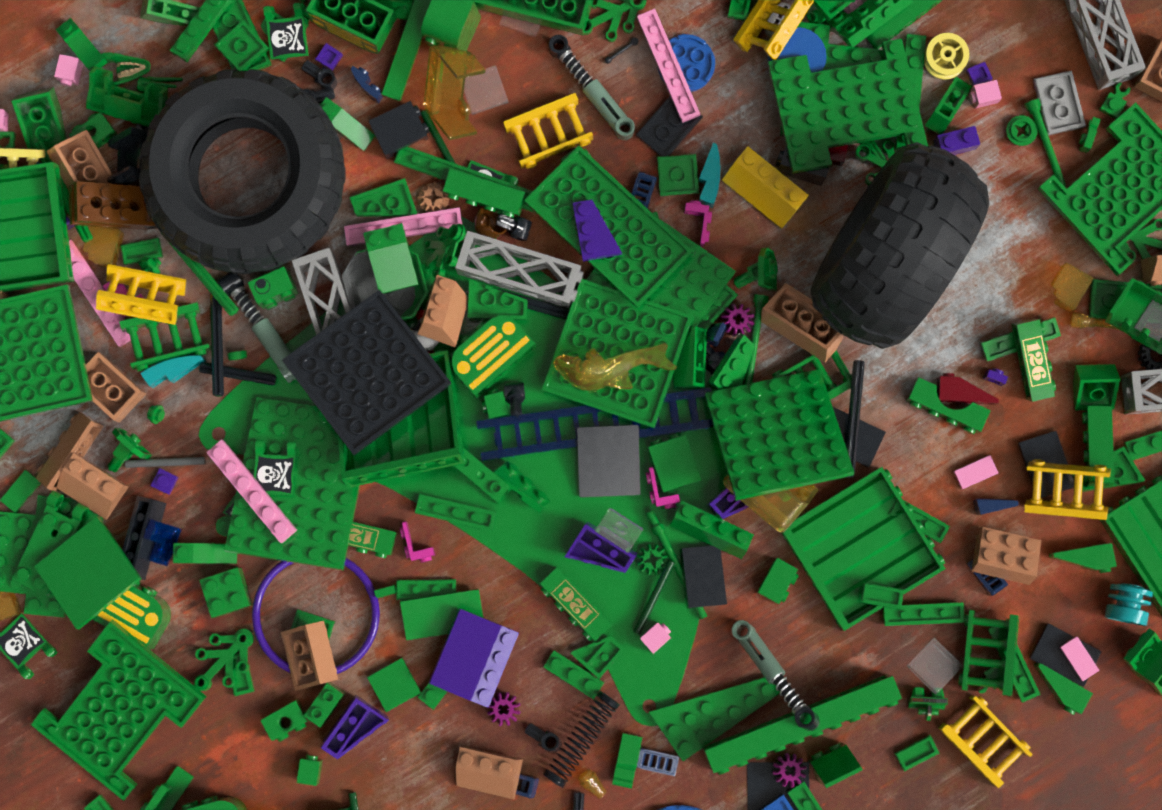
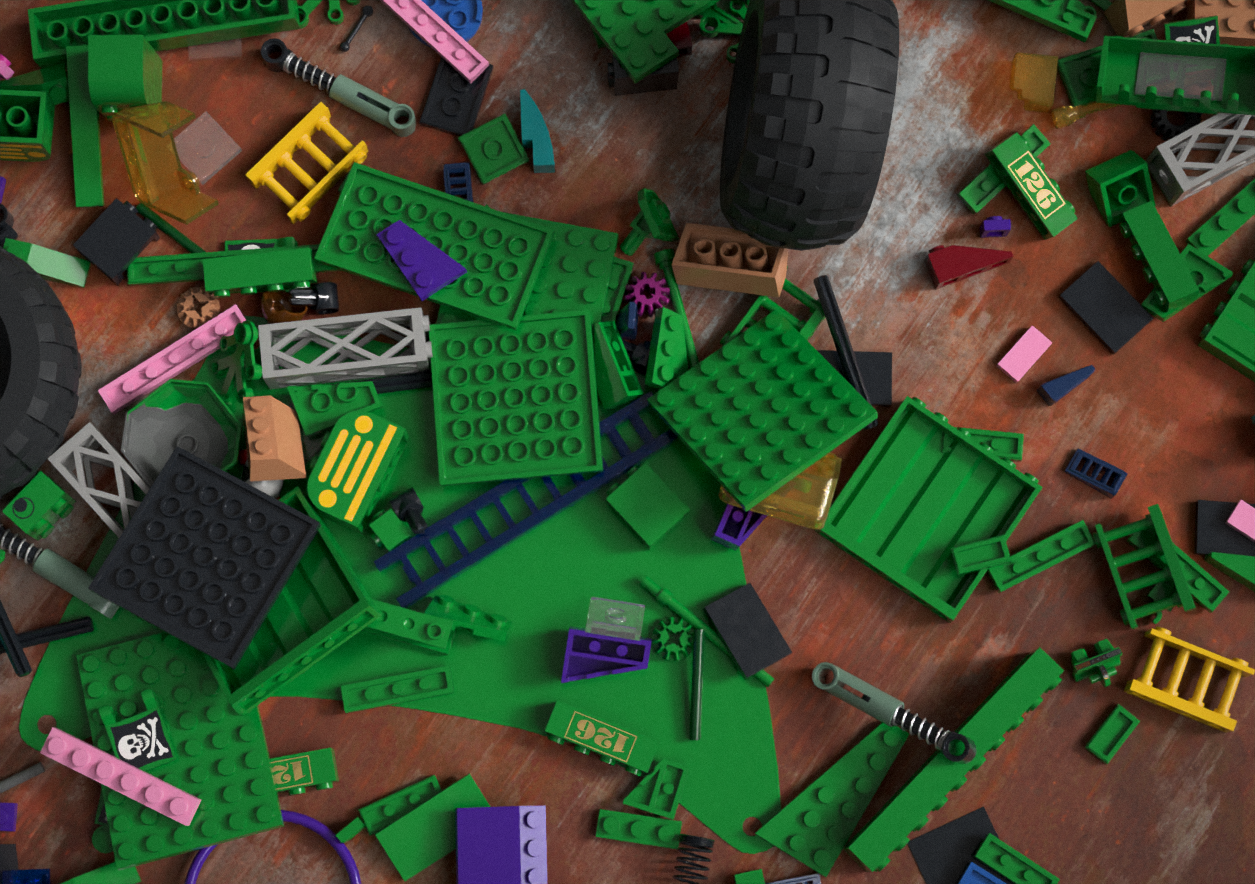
camera: 30 degrees left, 5 degrees down
green tile [227,350,247,361] -> none
green wing [350,178,418,217] -> none
dark blue slope [351,66,383,104] -> none
slope [363,223,419,294] -> none
dark pink bracket [400,521,436,563] -> none
clear yellow piece [553,343,677,391] -> none
black piece [577,425,640,497] -> none
bright pink brick [640,622,671,654] -> none
dark pink bracket [646,467,680,509] -> none
green brick [670,501,754,560] -> none
dark pink bracket [684,201,712,247] -> none
yellow slope [722,147,809,229] -> none
green brick [756,558,799,604] -> none
magenta gear [772,753,806,788] -> none
green slope [808,742,863,788] -> none
green arch [906,377,991,435] -> none
clear tile [907,638,963,694] -> none
nougat brick [972,527,1041,585] -> none
yellow fence [1024,459,1111,520] -> none
green slope [1049,543,1117,573] -> none

